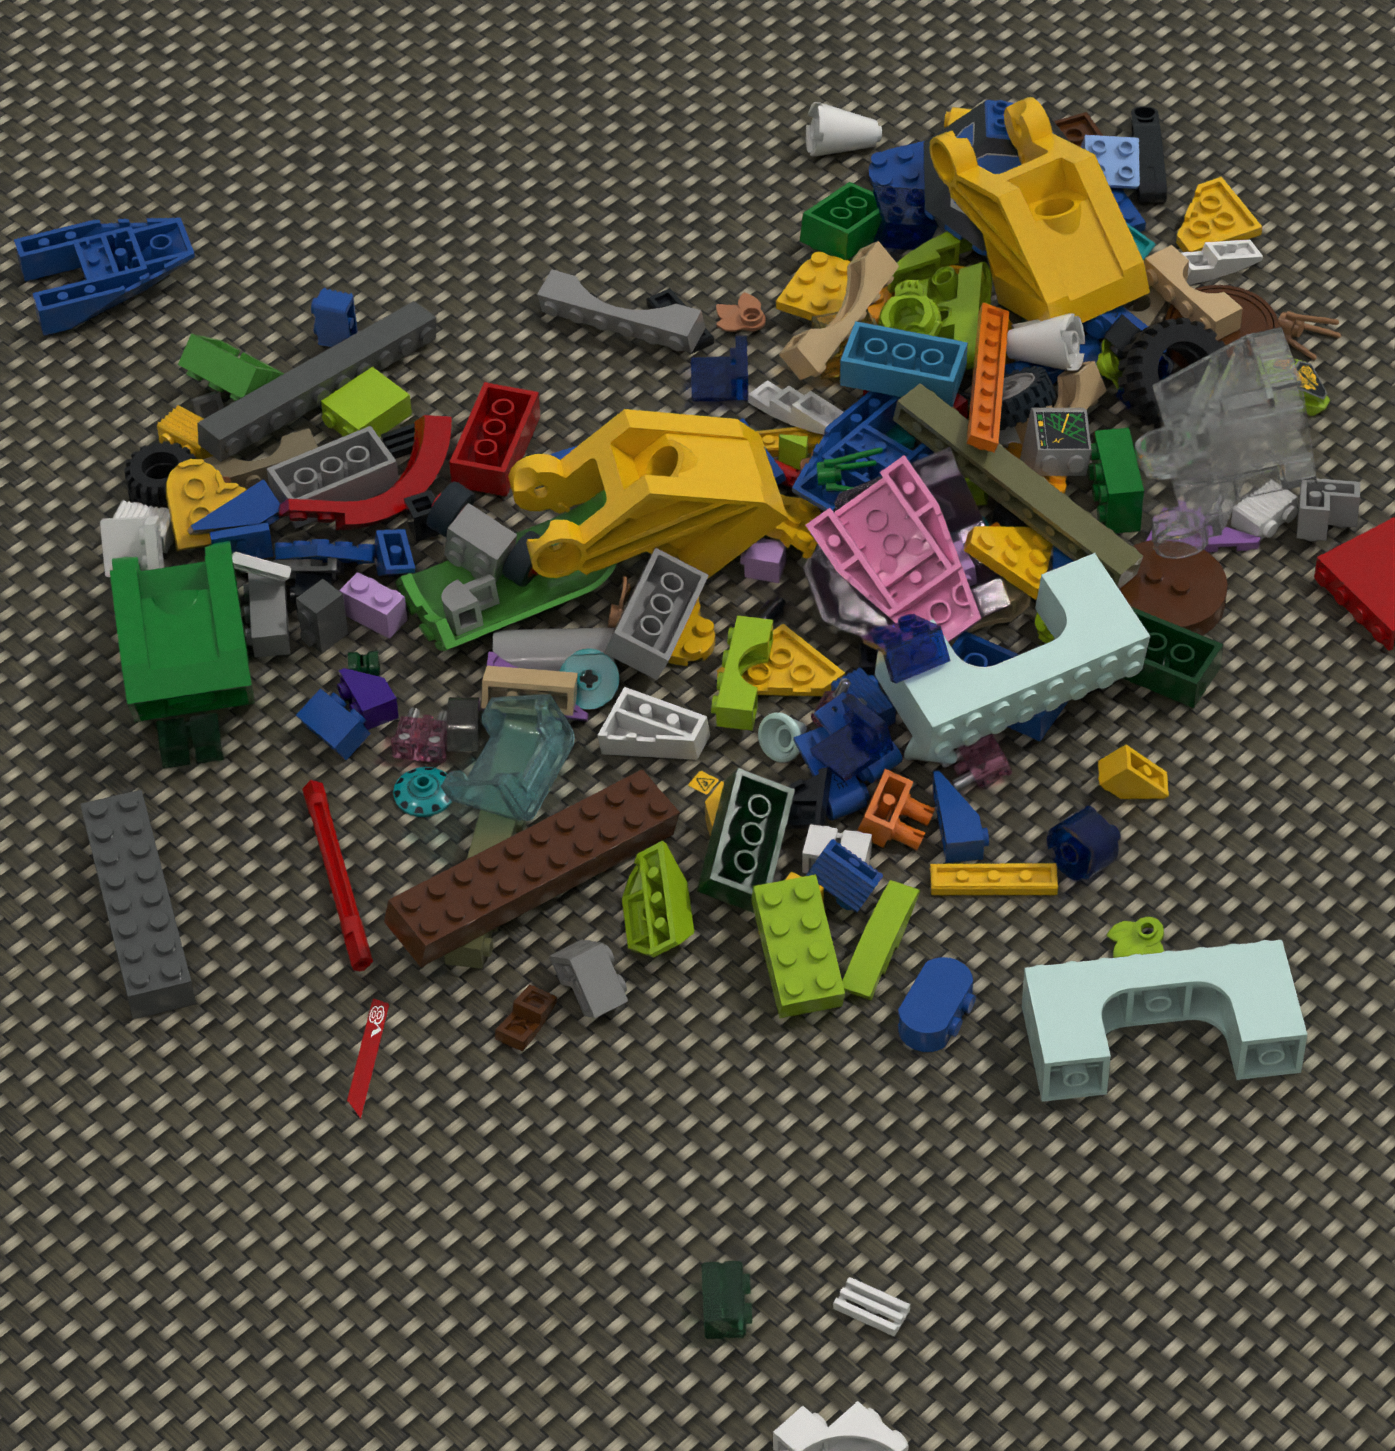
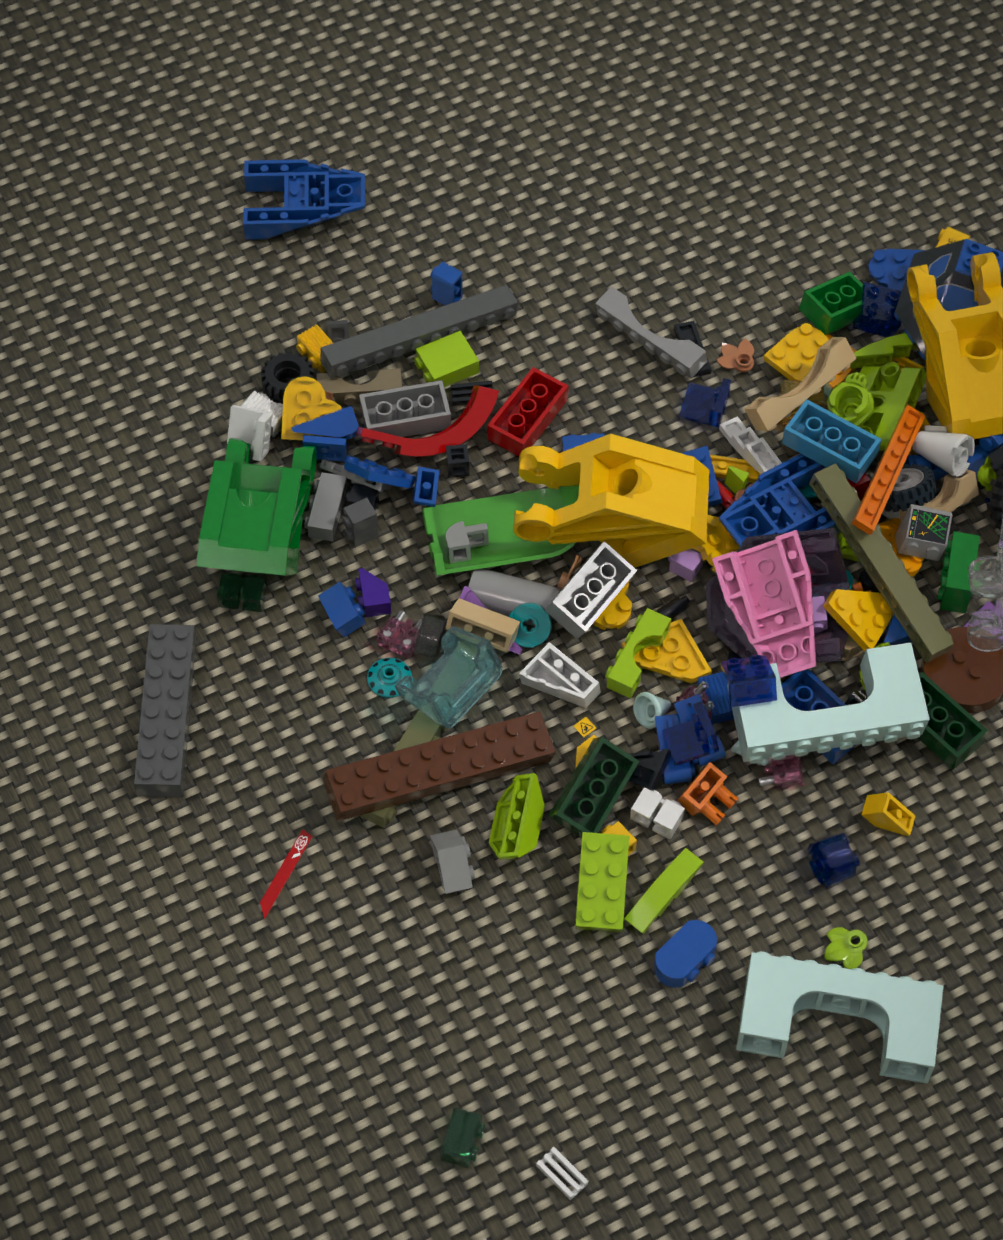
camera: 15 degrees right, 10 degrees up
bright green piece [178,334,284,401] -> none
white tile [232,552,292,582] -> none
red piece [302,780,373,972] -> none
lavender brick [339,572,407,639] -> none
dark green wheel [348,650,380,677] -> none
brick [427,481,540,587] -> none
reddish brown slope [495,985,557,1052] -> none
blue brick [805,839,883,913] -> none
white cone [806,102,882,156] -> none
green plant [817,447,883,493] -> none
yellow tile [930,863,1058,895] -> none
blue slope [932,770,989,863] -> none

